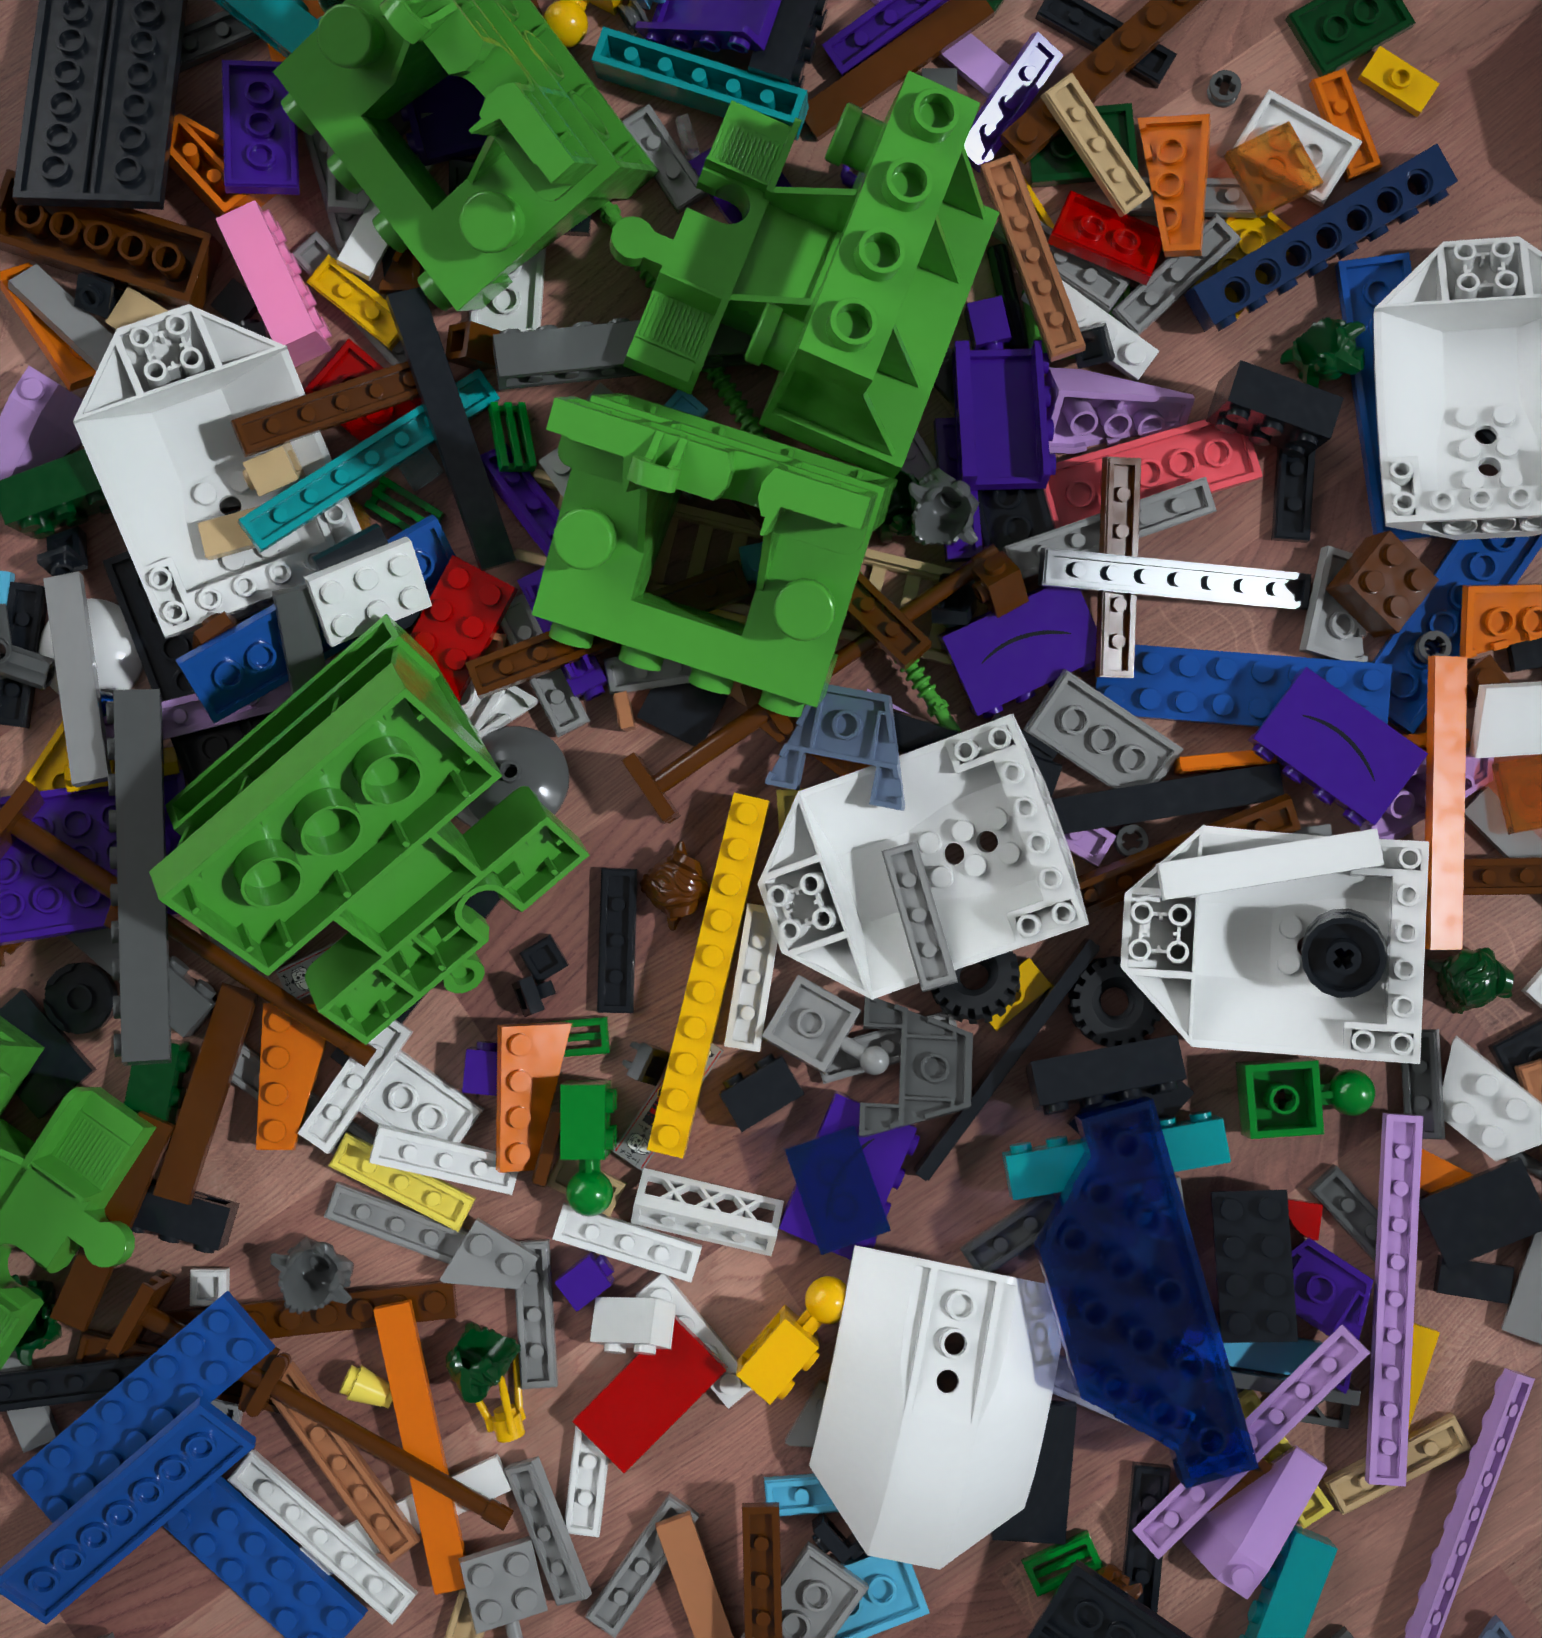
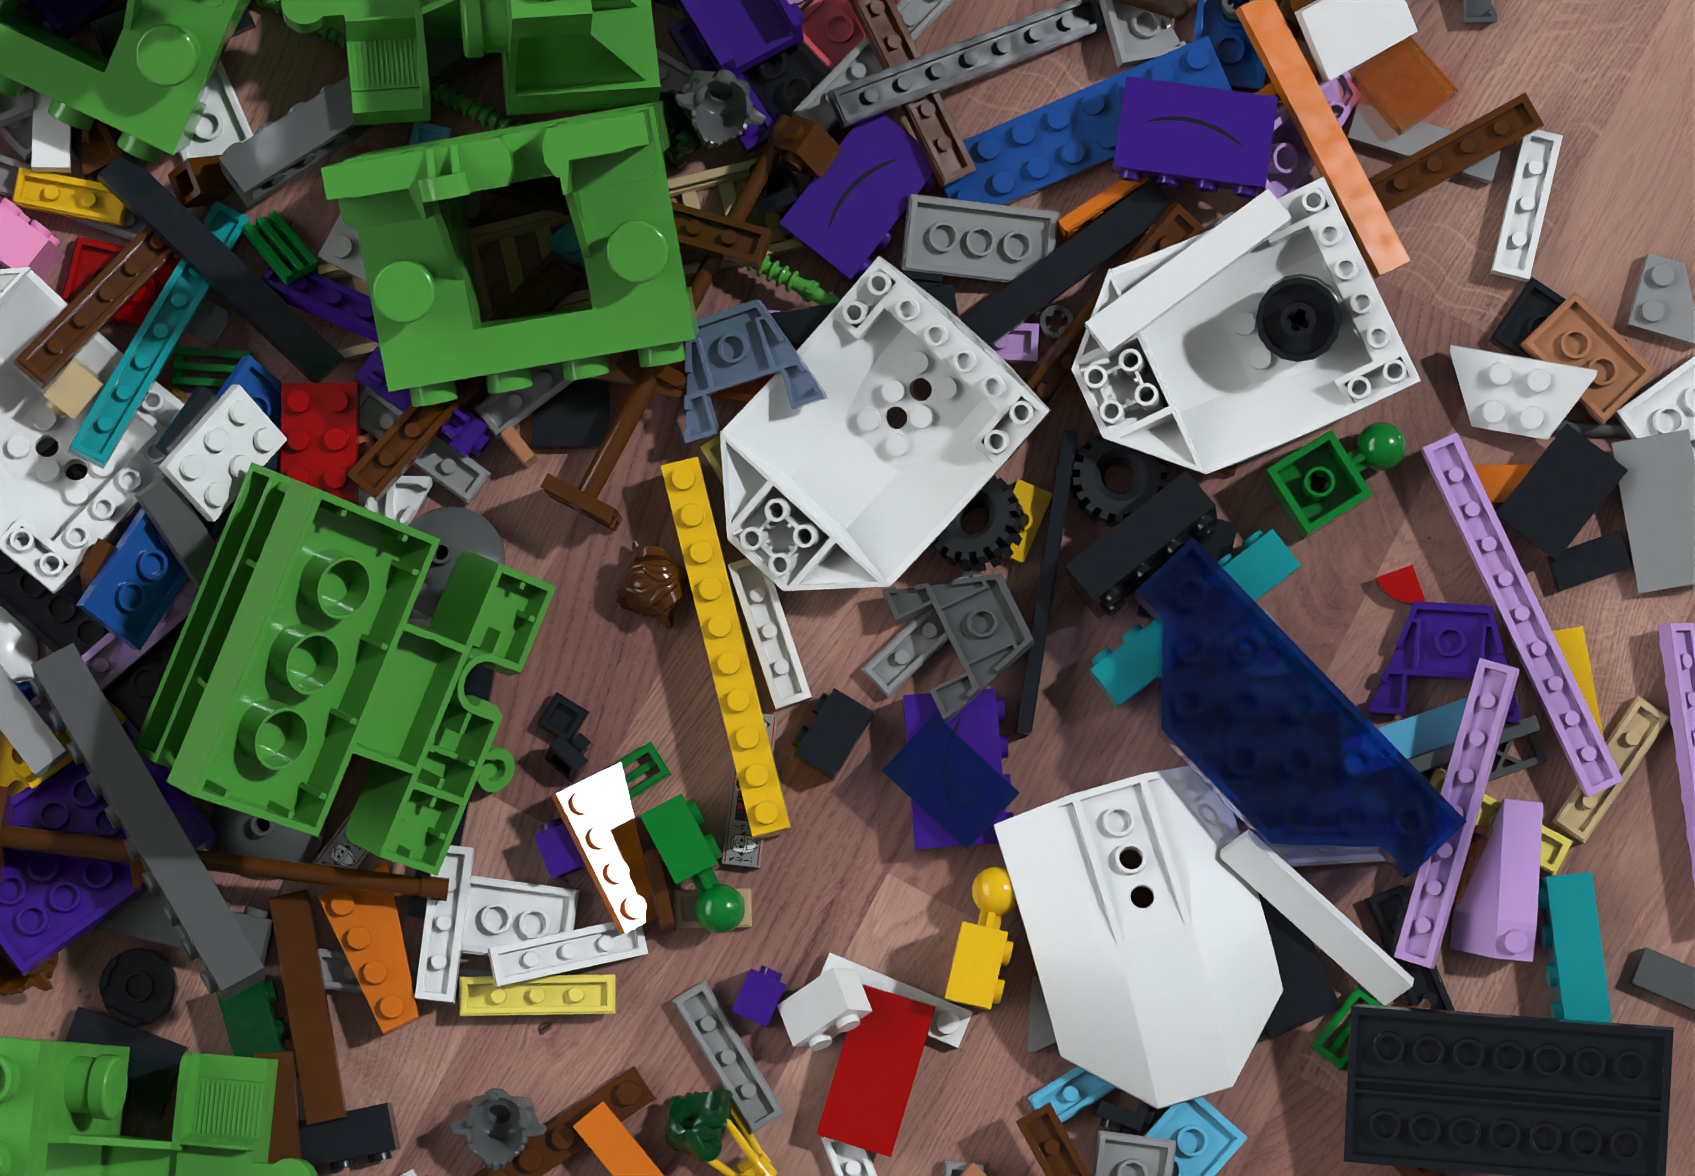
camera: 30 degrees left, 5 degrees down
tan tile [197,506,259,560] -> none
light grey tile [324,1182,470,1264] -> none
light grey wing [439,1218,540,1289] -> none
white plate [552,1202,702,1283] -> none
black tile [597,868,638,1013] -> none
black tile [622,1042,670,1086] -> none
white fence [631,1168,784,1256] -> none
light grey plate [762,974,889,1075] -> none
light grey tile [881,841,958,992] -> none
dark grey tile [960,1193,1071,1273] -> none
black brick [1210,1189,1298,1343] -> none
dark grey tile [1307,1164,1378,1262] -> none
dark grey tile [1401,1029,1445,1140] -> none
dark green hair [1427,947,1514,1014] -> none
none -> white tile [1220,829,1414,1006]

